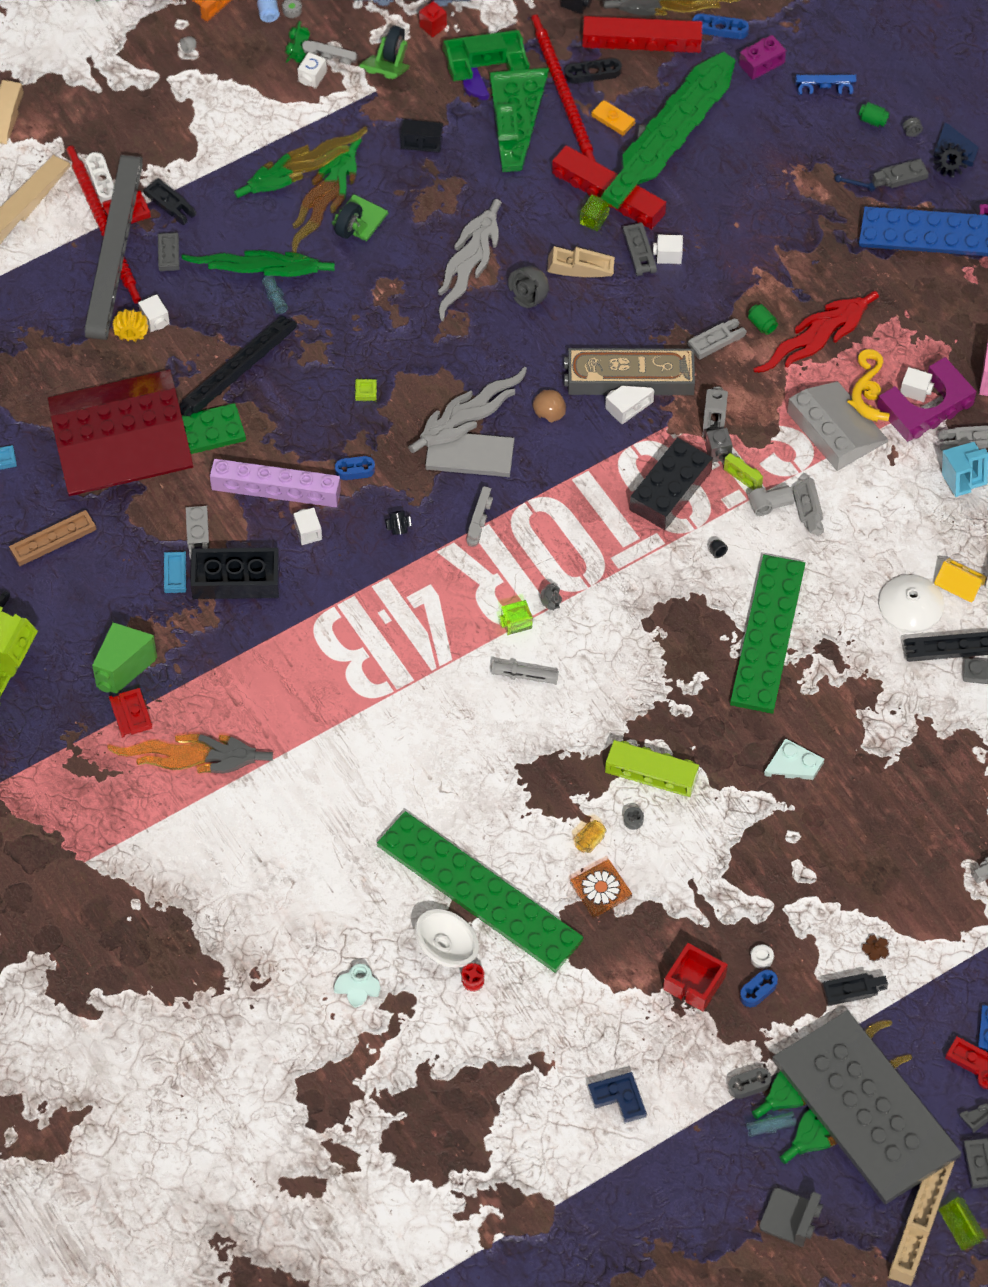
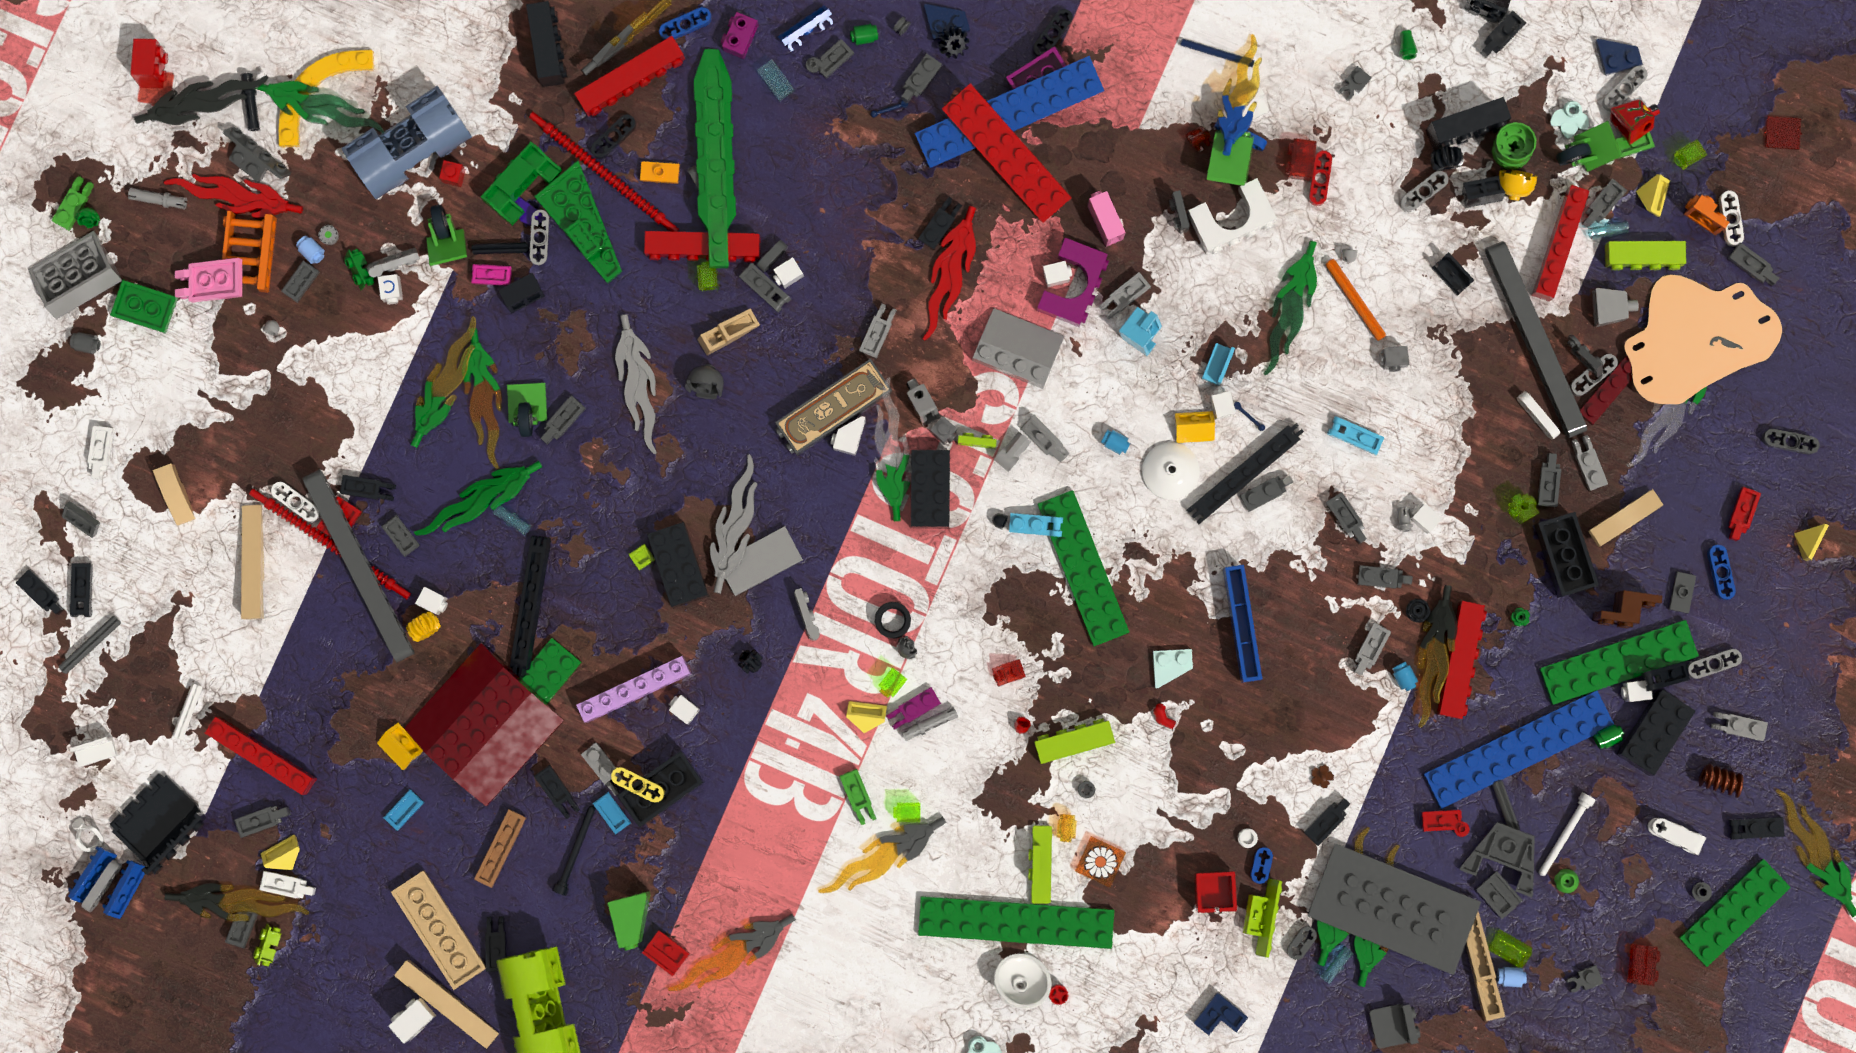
camera: 30 degrees left, 25 degrees up
blue beam [335,456,375,480] -> none
medium nougat hair [533,390,567,422] -> none
green brick [748,304,778,335] -> none
yellow plant [847,349,890,422] -> none
none -> dark grey plate [281,260,320,303]
none -> yellow panel [377,723,423,770]
none -> black axle [472,242,528,255]
none -> dark pink plate [472,264,512,286]
none -> light grey beam [530,210,549,265]
none -> black hinge [534,765,580,819]
none -> dark grey hinge [541,396,586,445]
none -> black piece [552,806,595,896]
none -> light yellow beam [611,767,665,802]
none -> black brick [647,522,709,608]
none -> clear light blue plate [757,60,795,102]
none -> dark grey beam [757,240,788,272]
none -> dark grey hinge [806,39,854,79]
none -> piece [818,816,947,893]
none -> bright green hinge [839,769,876,826]
none -> light yellow slope [846,701,887,733]
none -> piece [874,377,911,522]
none -> black tyre [875,602,911,639]
none -> magenta hinge [886,687,941,730]
none -> clear neon green brick [893,802,921,822]
none -> black hinge [918,197,963,250]
none -> red plate [942,83,1072,223]
none -> clear red bracket [992,659,1026,687]
none -> medium azure plate [1009,513,1063,537]
none -> red hinge [1014,717,1031,734]
none -> lime bracket [1028,825,1052,904]
none -> dark azure brick [1101,429,1131,455]
none -> red arm [1153,703,1176,730]
none -> blue brick [1223,565,1262,683]
none -> lime bracket [1242,878,1282,958]
none -> light blue brick [1497,967,1527,987]

